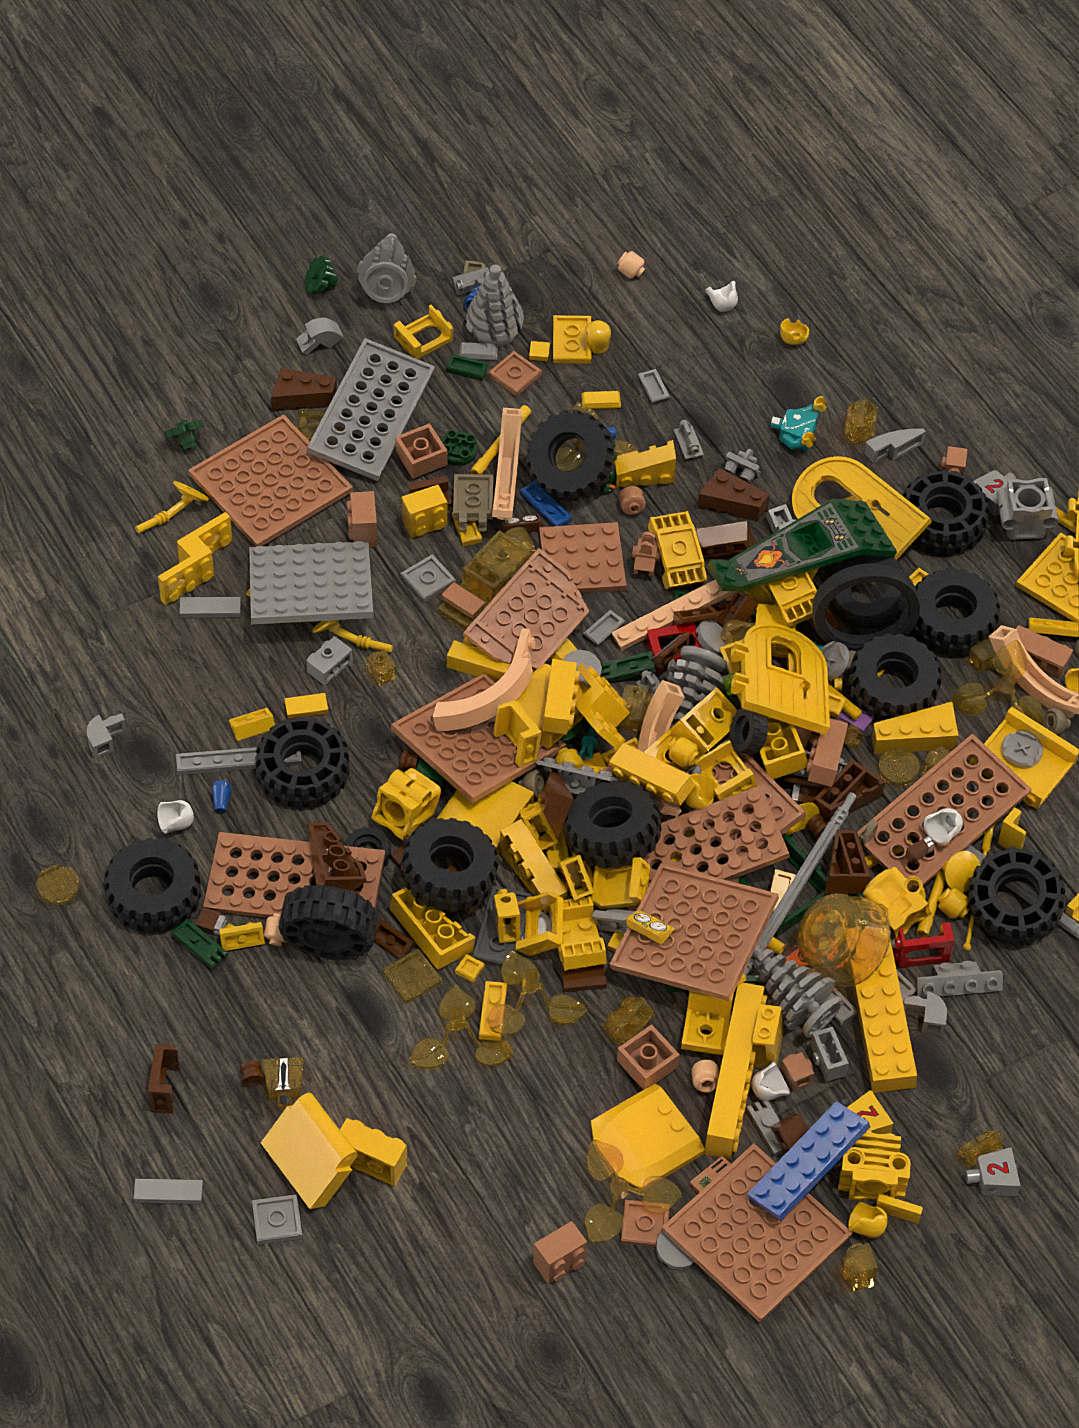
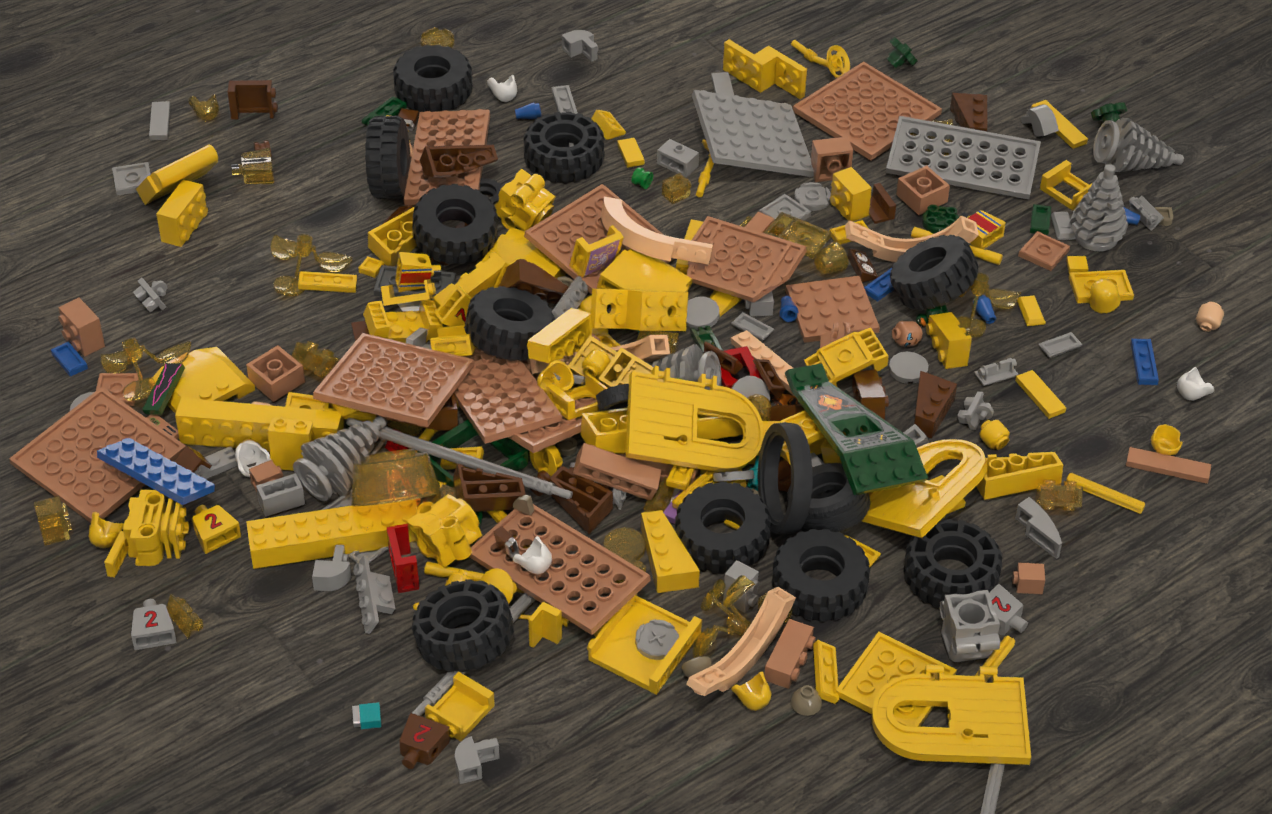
camera: 85 degrees right, 10 degrees down
clear yellow tile [382,949,442,1004] -> none
dark tan tile [453,474,493,531] -> none
clear yellow plant [488,950,588,1035] -> none
yellow brick [542,659,580,735] -> none
yellow slope [626,910,674,945] -> none
teal torso [770,396,827,452] -> none
none -> blue tile [51,342,88,377]
none -> light grey hips [133,278,167,312]
none -> dark green tile [142,363,185,415]
none -> clear yellow hair [188,94,219,121]
none -> green wheel [631,167,653,189]
none -> light grey brick [723,560,759,613]
none -> blue cone [780,296,799,322]
none -> light grey tile [794,182,831,211]
none -> light grey tile [889,351,929,384]
none -> yellow torso [960,211,1006,249]
none -> yellow wedge [976,452,1063,500]
none -> yellow head [979,420,1010,450]
none -> yellow tile [1015,370,1066,419]
none -> yellow tile [1031,100,1088,149]
none -> yellow axle [1066,473,1145,514]
none -> nougat tile [1126,447,1211,484]
none -> blue tile [1130,339,1159,385]

